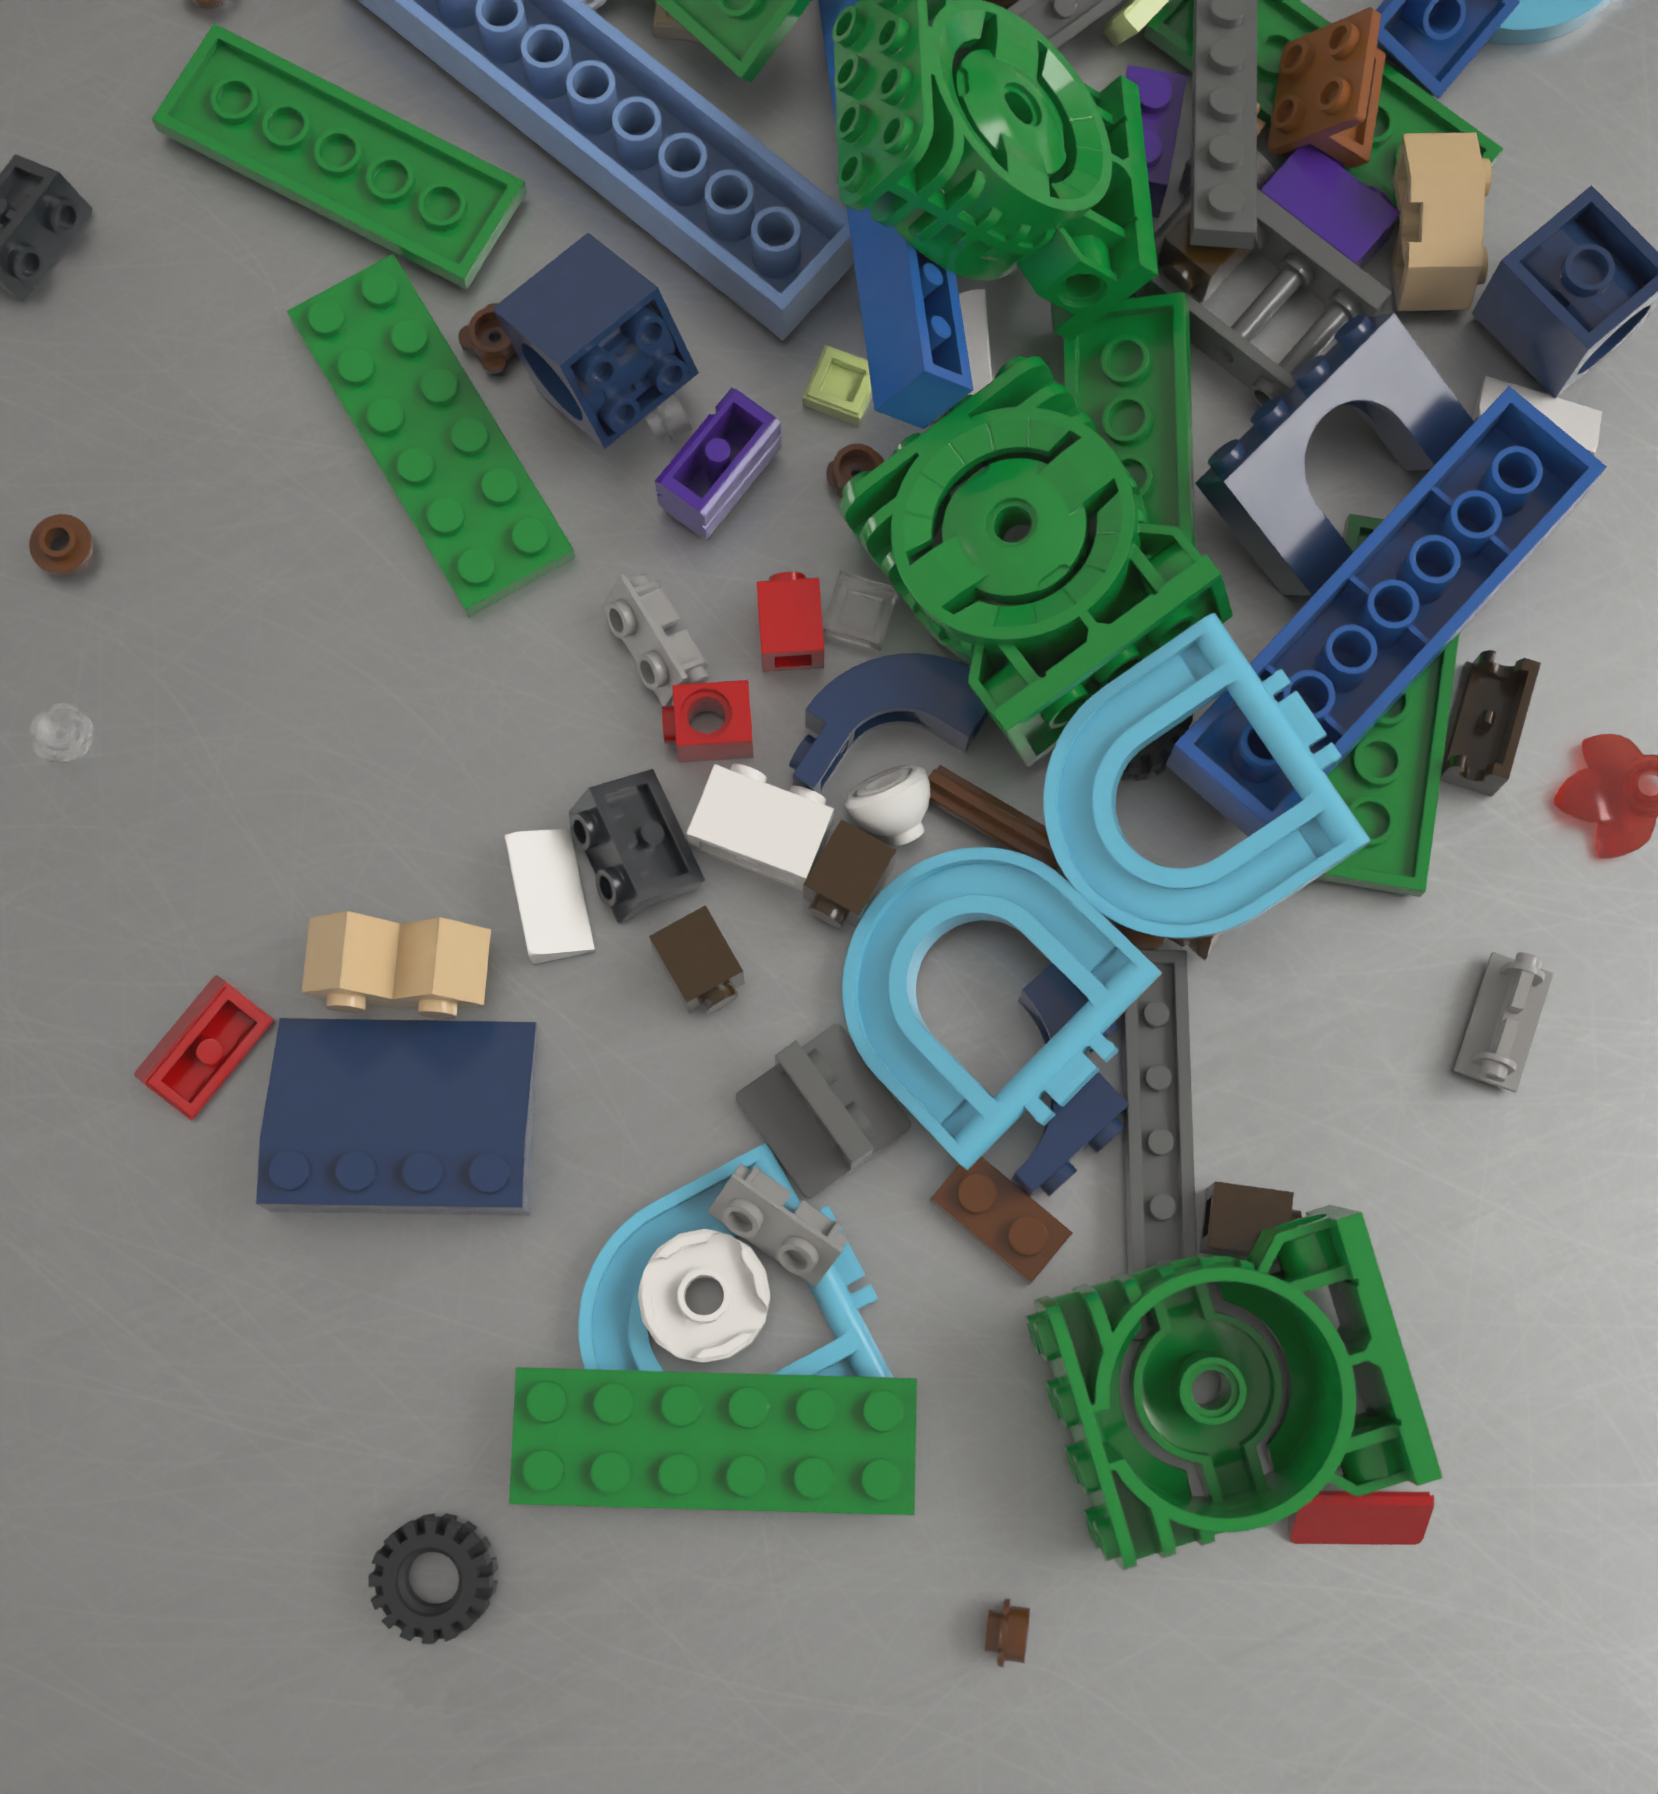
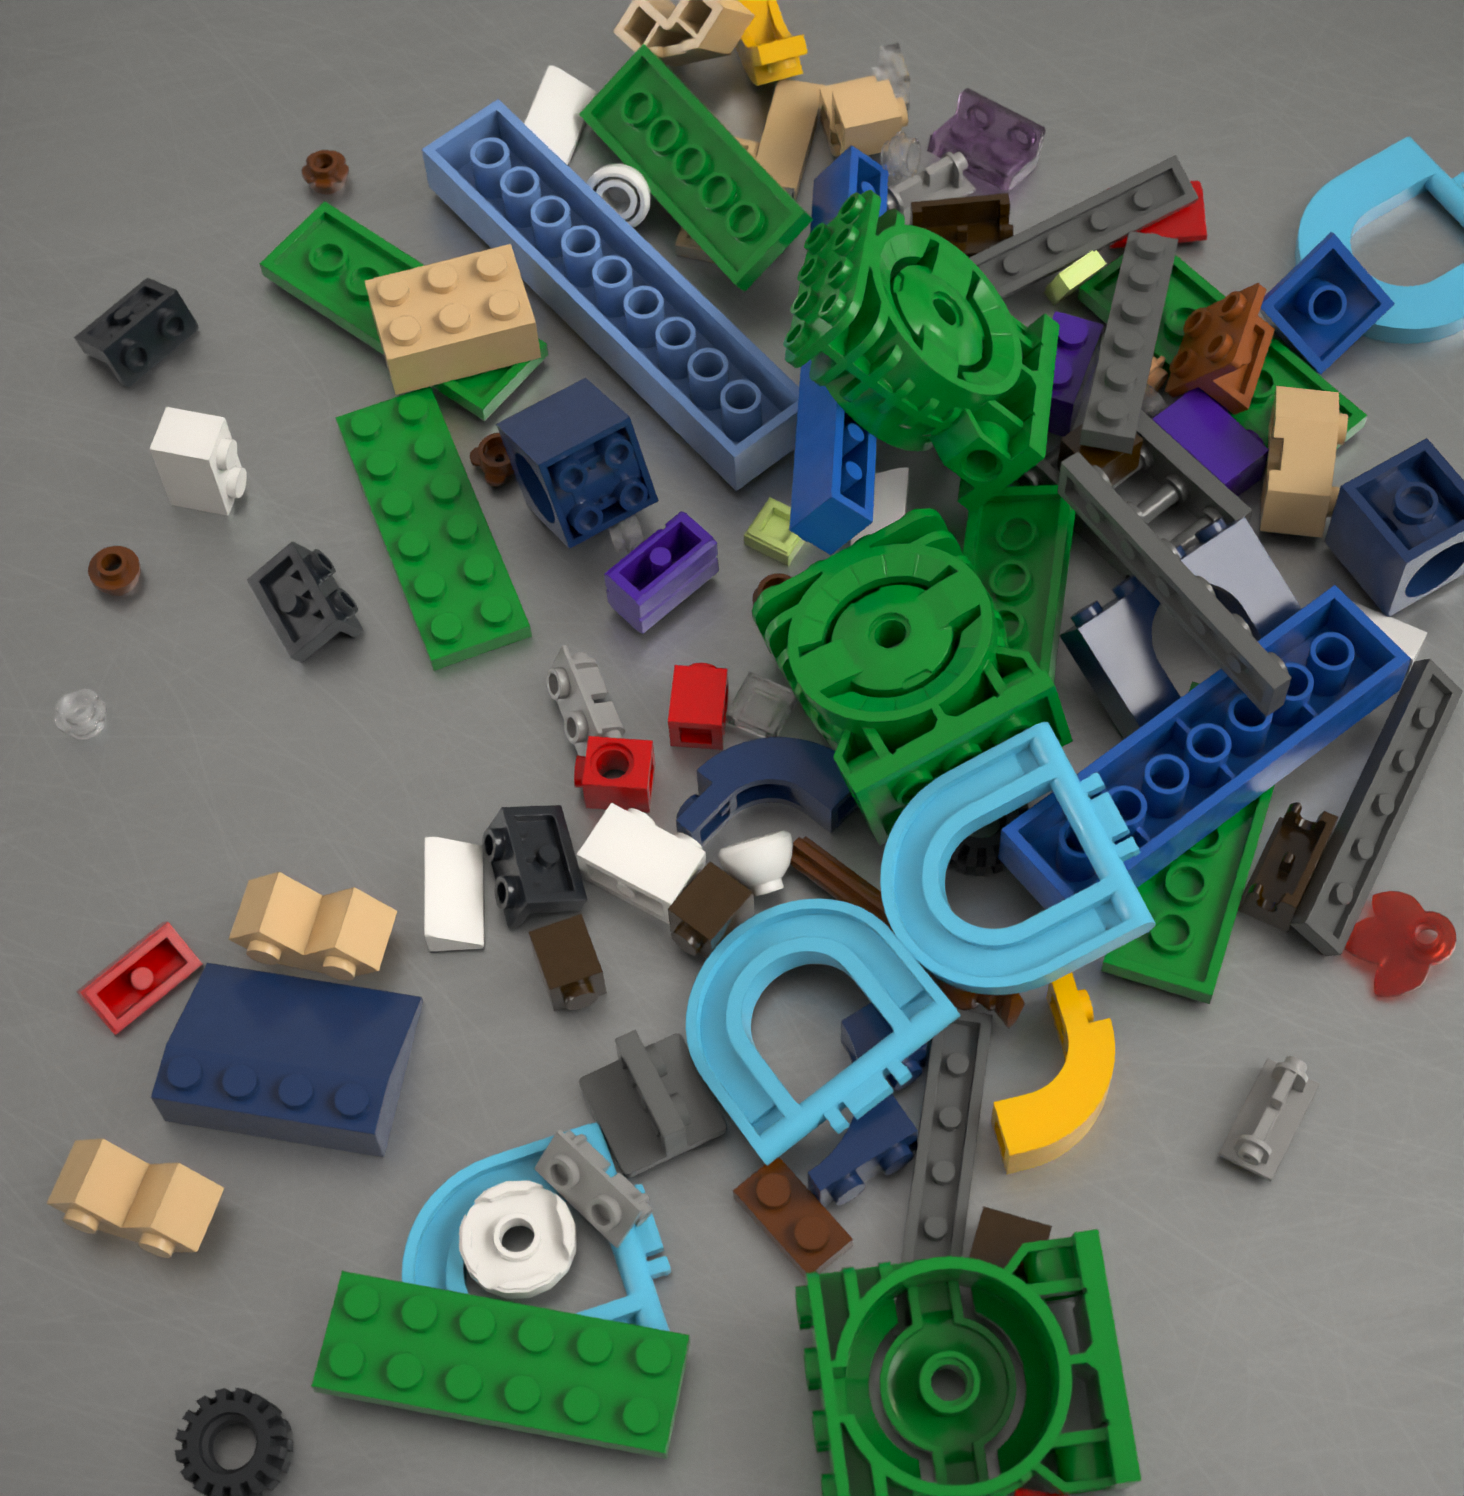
camera: 15 degrees right, 15 degrees down
none -> tan brick [47,1139,224,1258]
none -> white brick [150,407,247,516]
none -> black bracket [247,541,364,663]
none -> tan brick [365,244,541,395]
none -> yellow arch [991,972,1115,1175]
none -> dark grey plate [1057,452,1291,717]
none -> dark grey plate [1290,659,1463,956]

